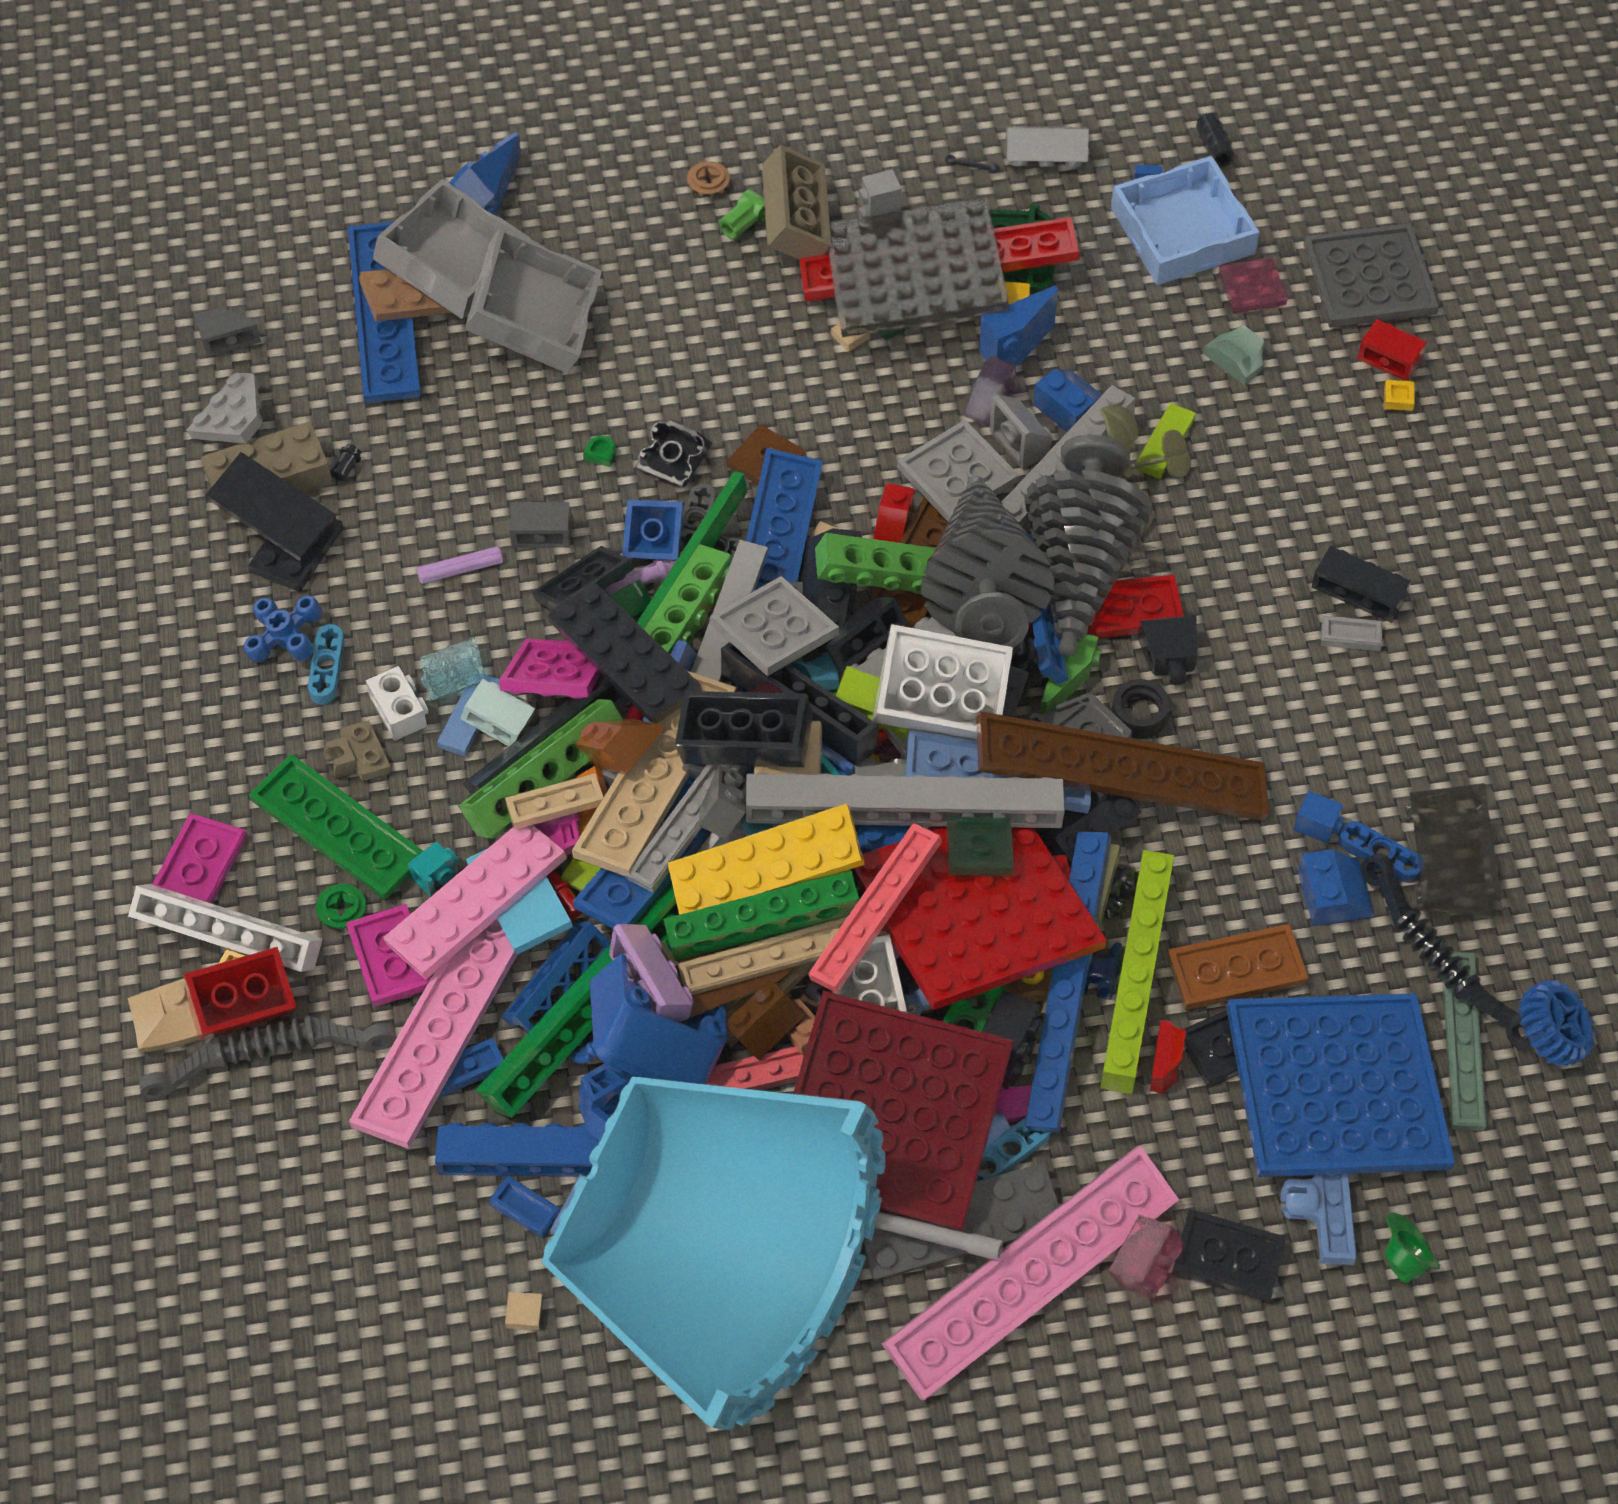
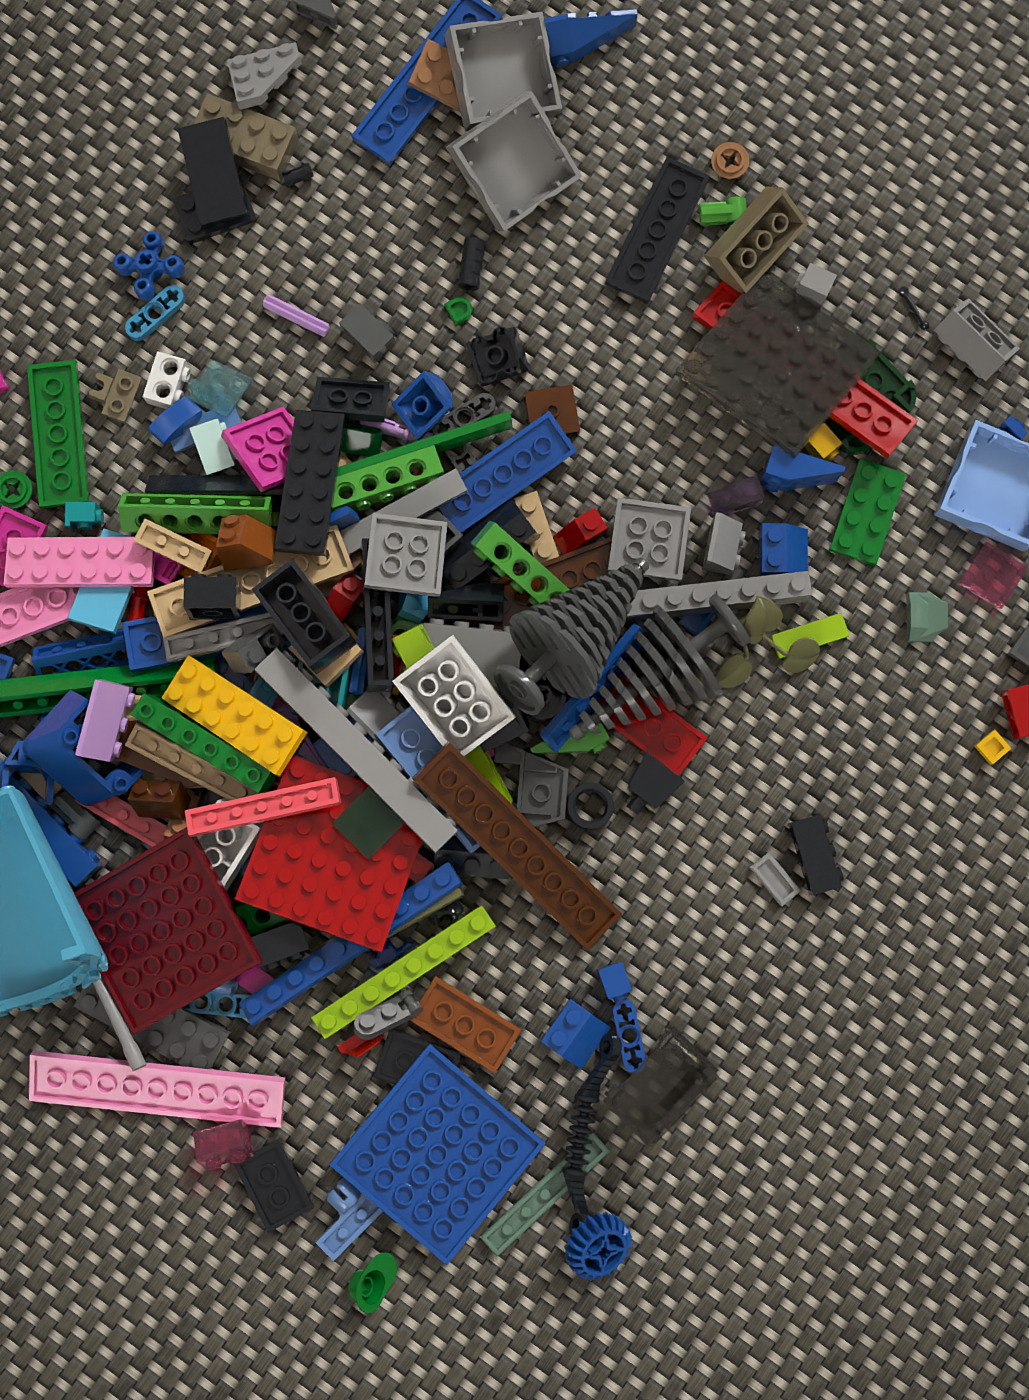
camera: 45 degrees right, 25 degrees up
none -> blue slope [148,396,202,445]
none -> black brick [183,573,241,620]
none -> dark grey plate [354,988,423,1040]
none -> black axle [458,237,485,291]
none -> black plate [605,156,710,304]
none -> green plate [829,458,906,566]

